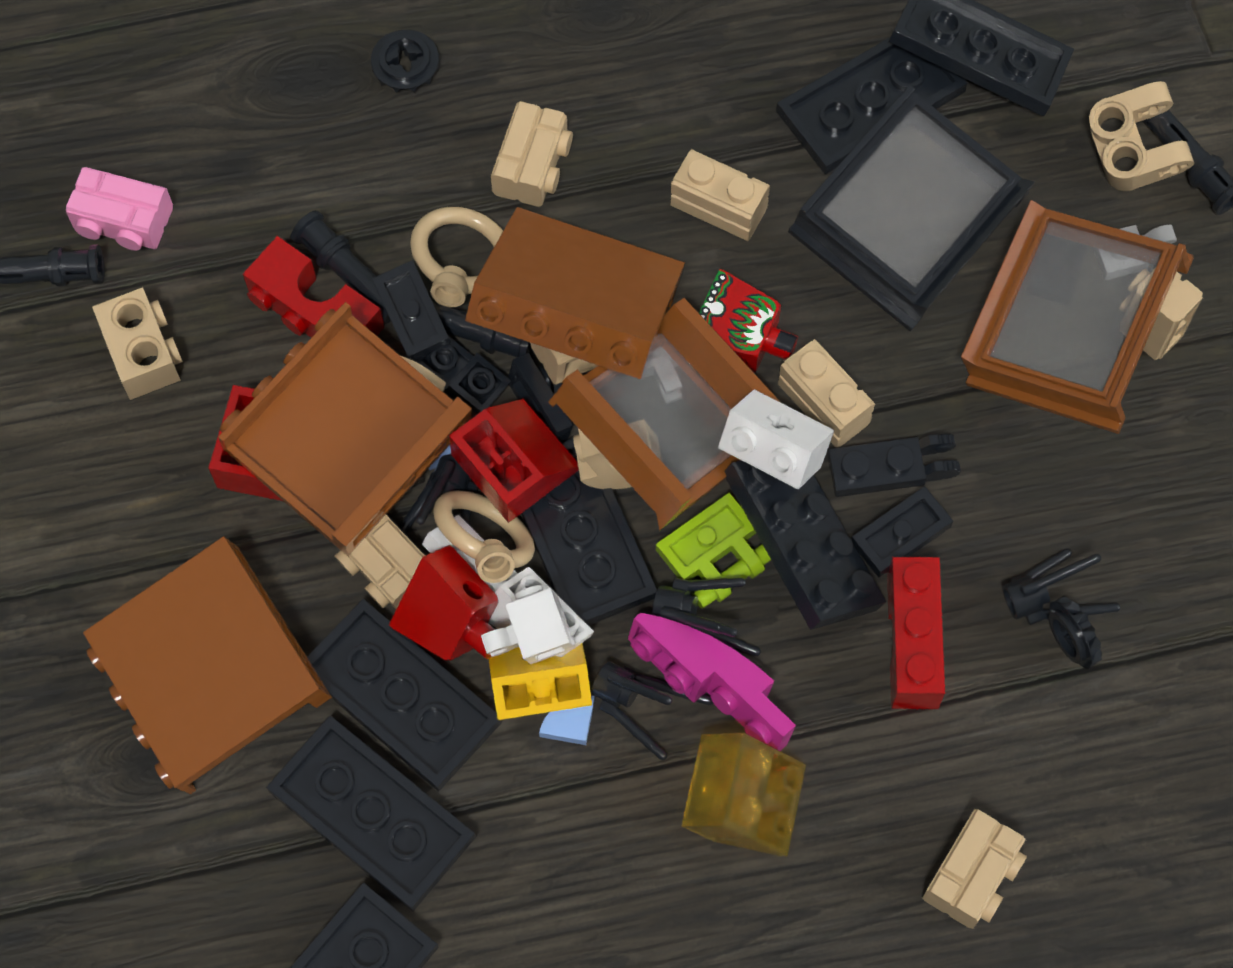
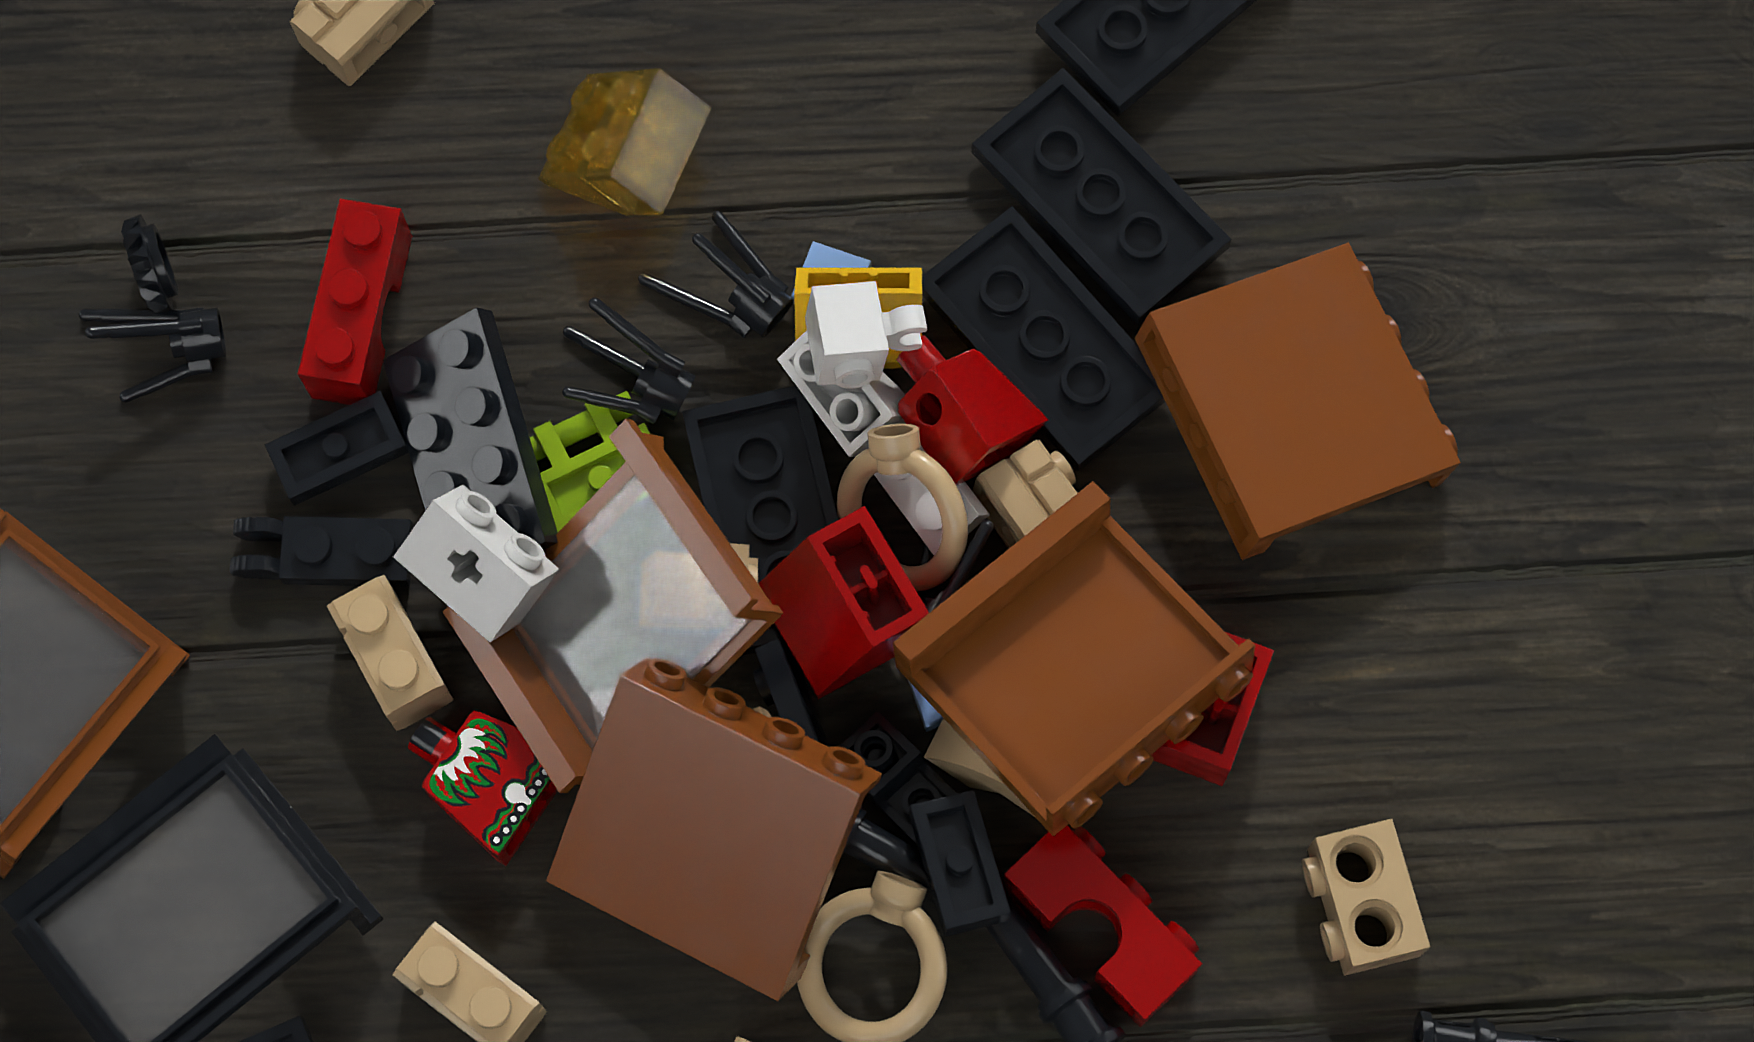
camera: 170 degrees left, 5 degrees up
dark pink slope [628,613,796,756] -> none

